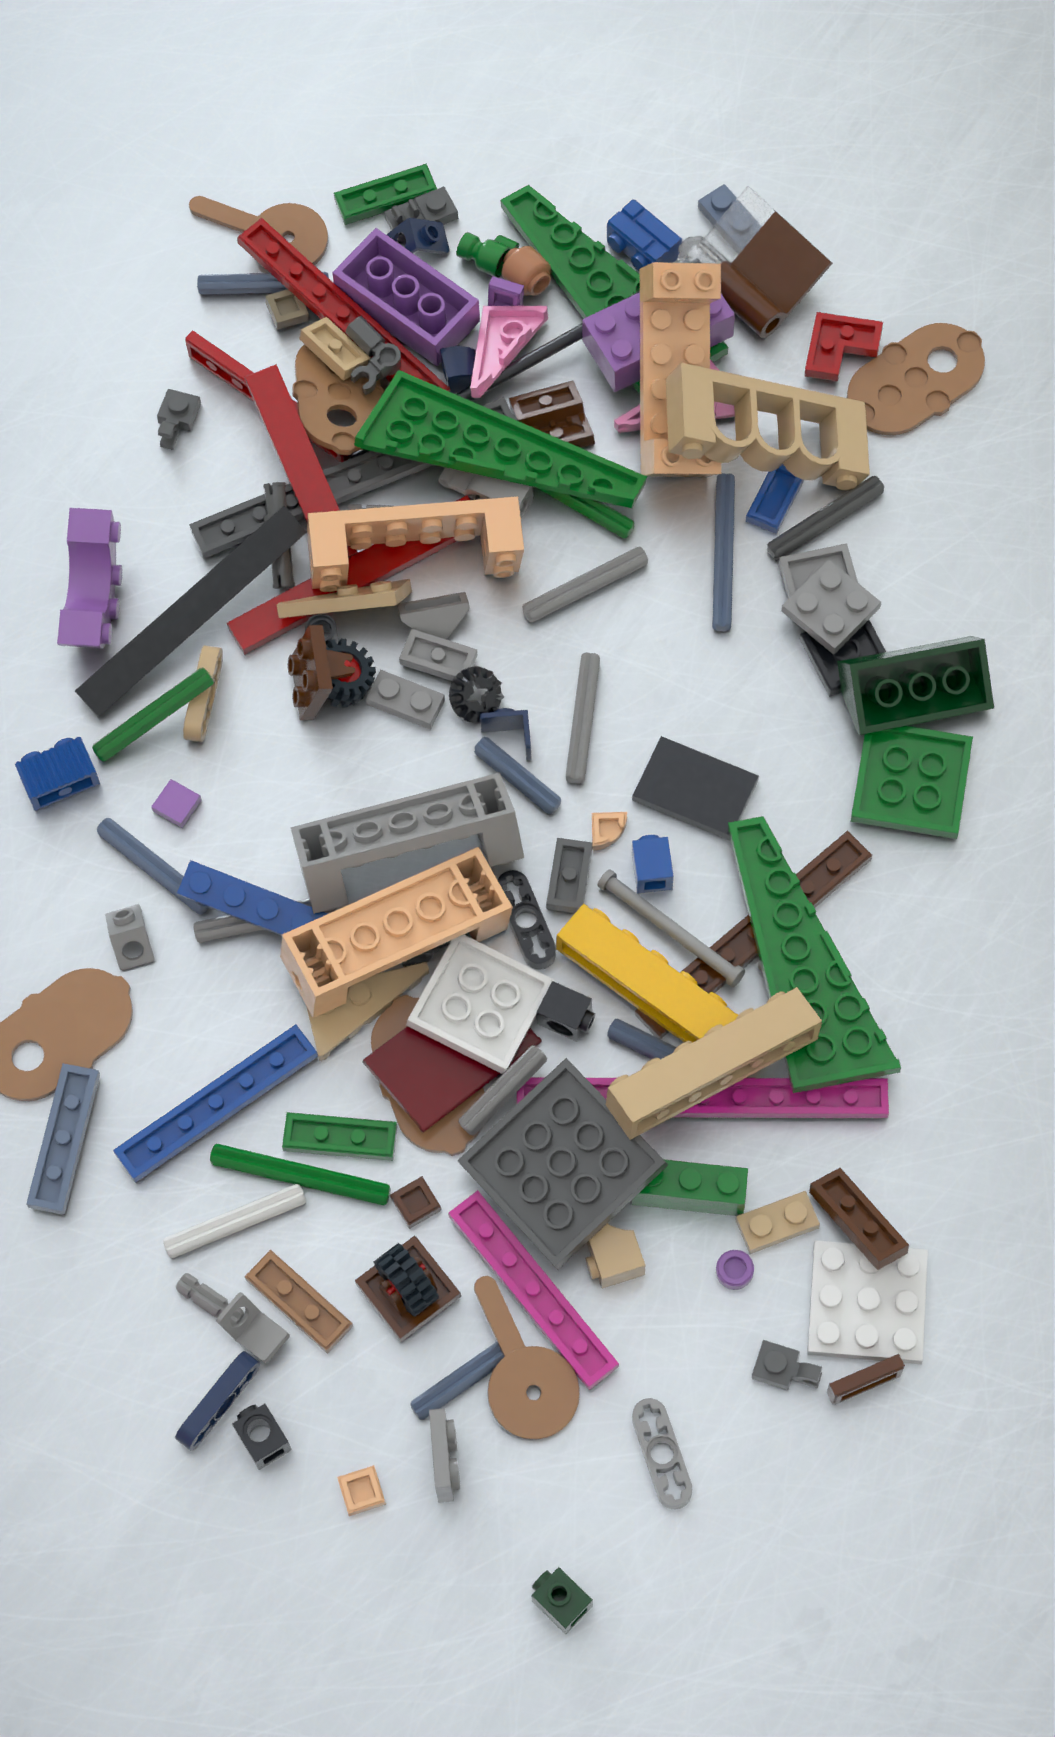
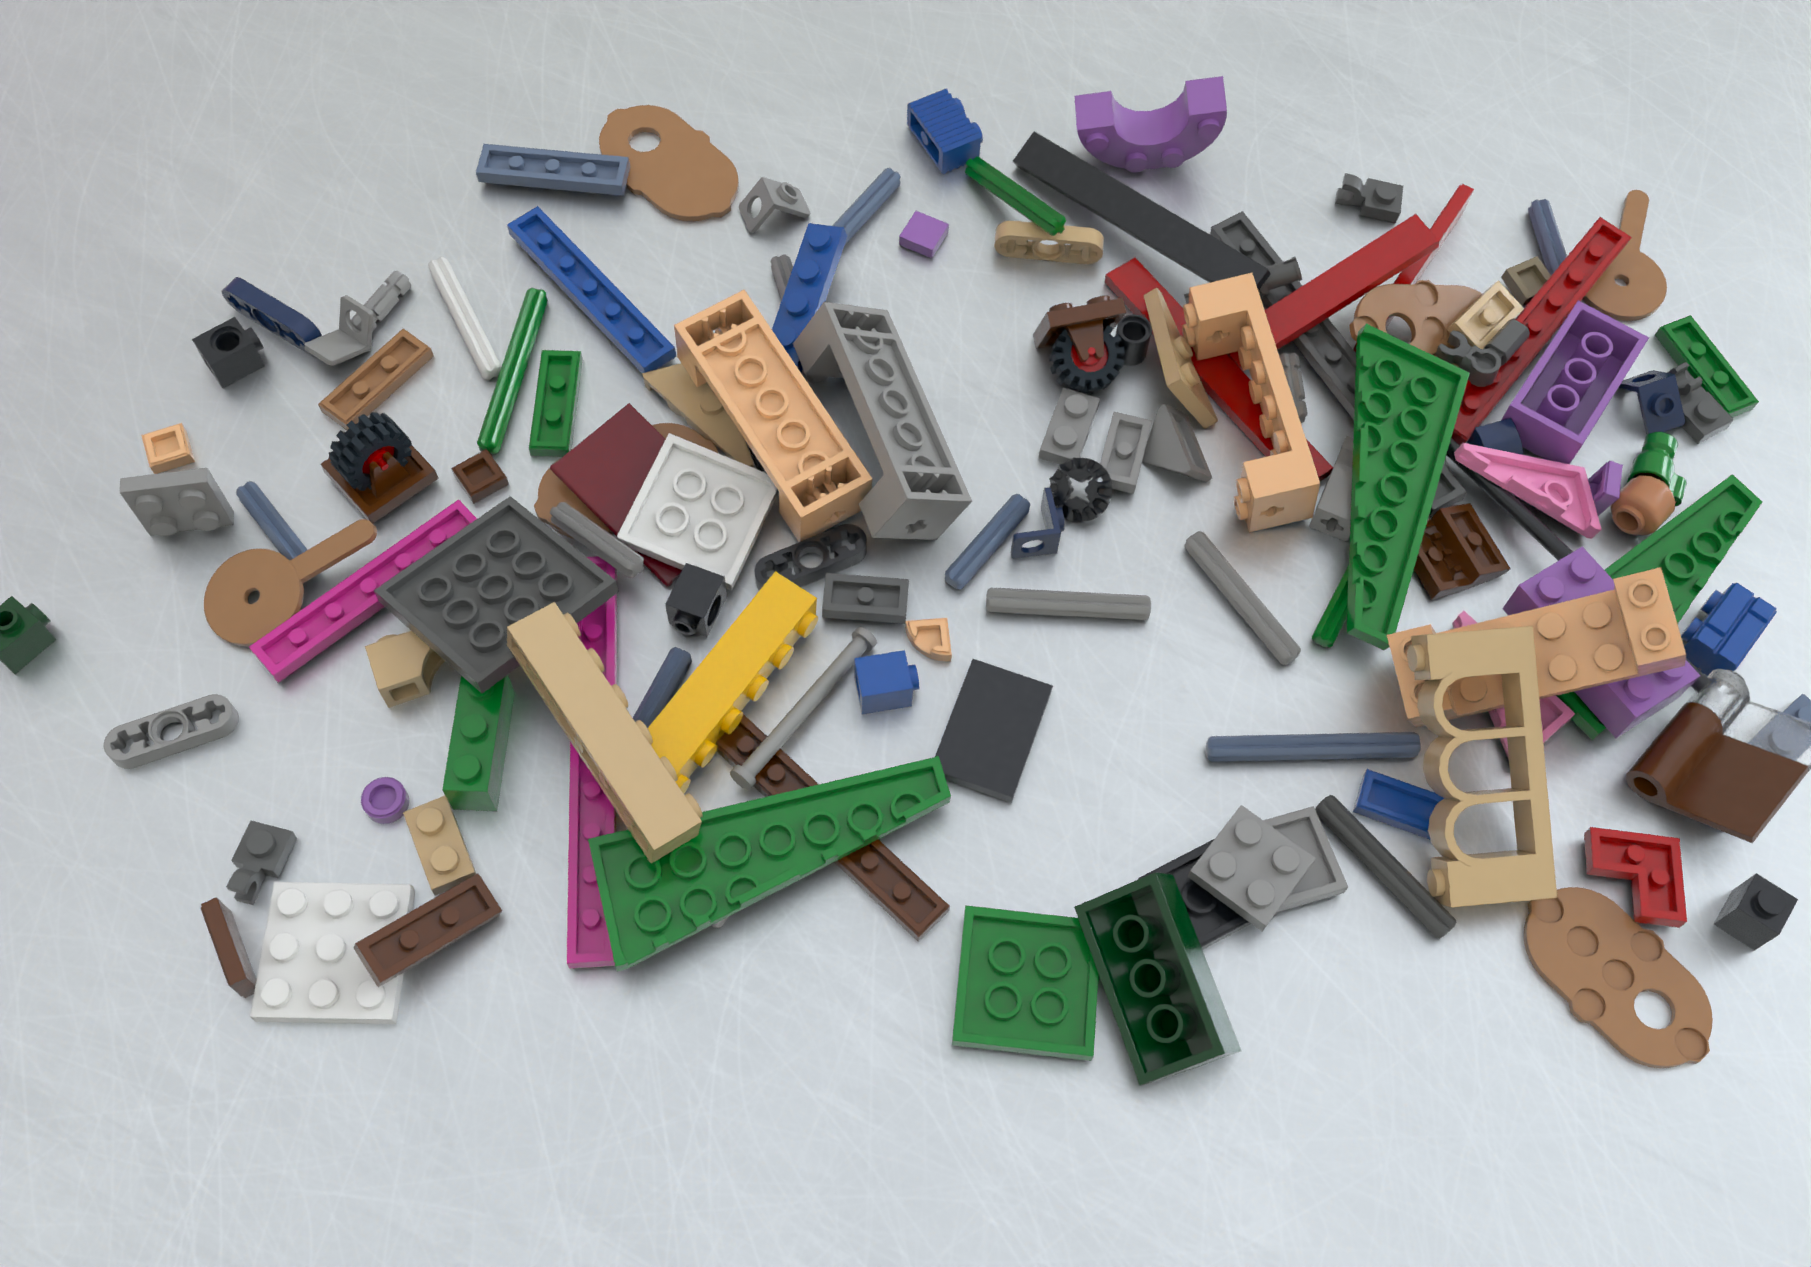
camera: 80 degrees right, 5 degrees down
none -> black brick [1713,873,1798,951]

